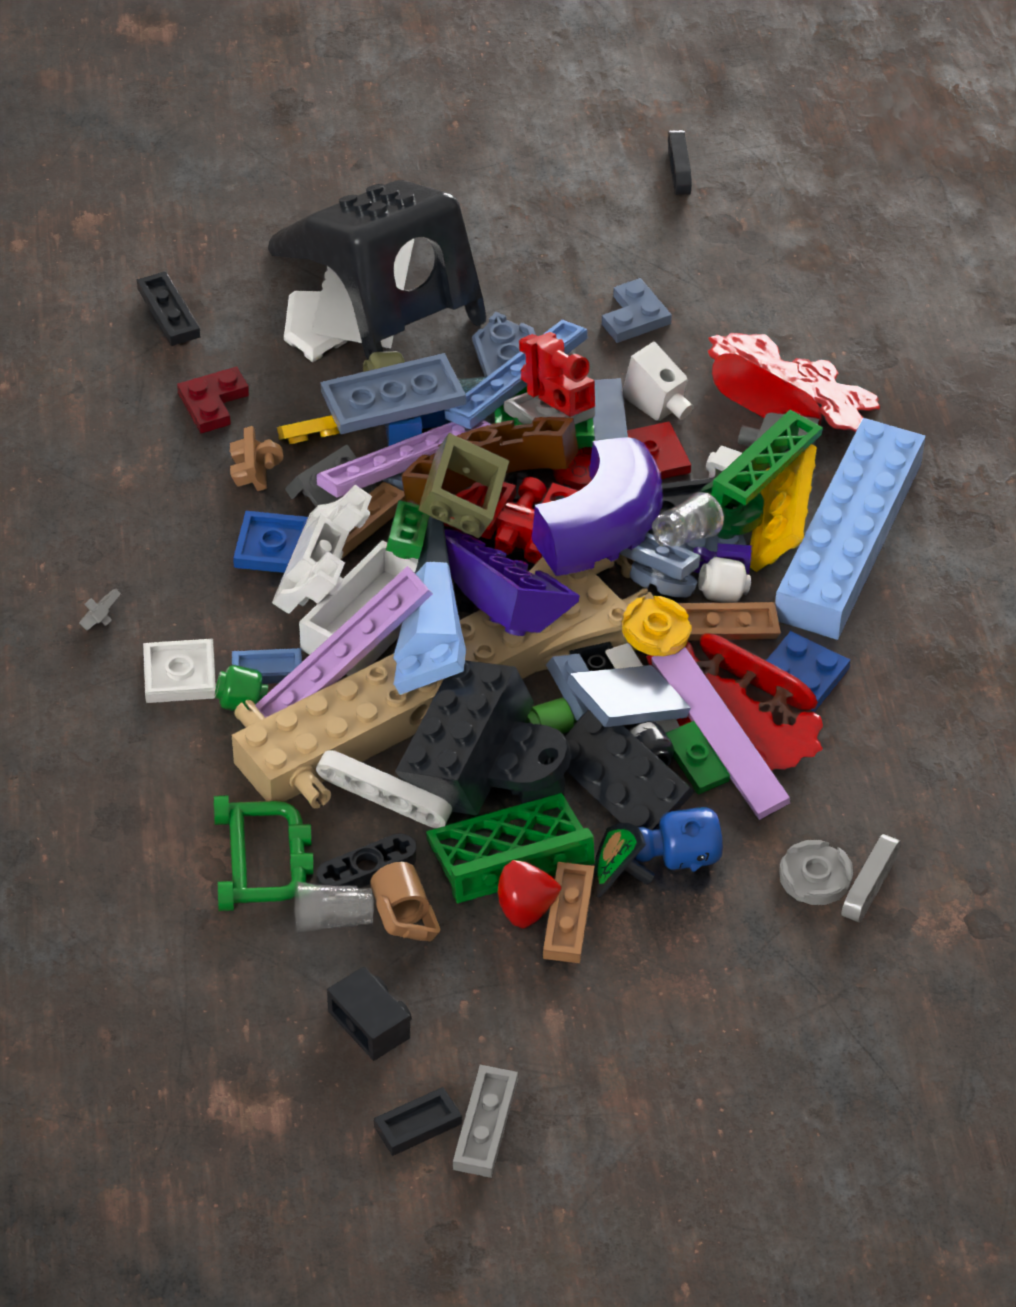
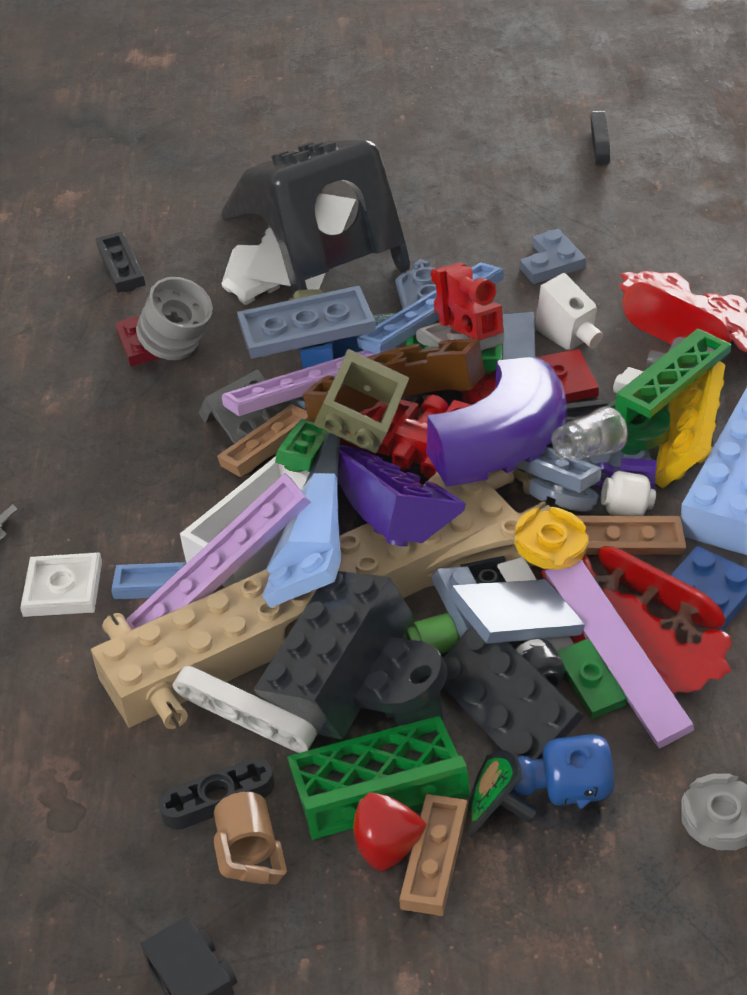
camera: 10 degrees right, 5 degrees down
green head [214,665,268,712] -> none
green bar [214,795,313,911] -> none
medium nougat hips [230,426,283,491] -> none
blue plate [233,511,308,573] -> none
white bracket [272,485,372,614] -> none
yellow plate [277,415,340,444] -> none
clear plant [295,881,374,934] -> none
none -> light grey wheel [136,277,213,360]

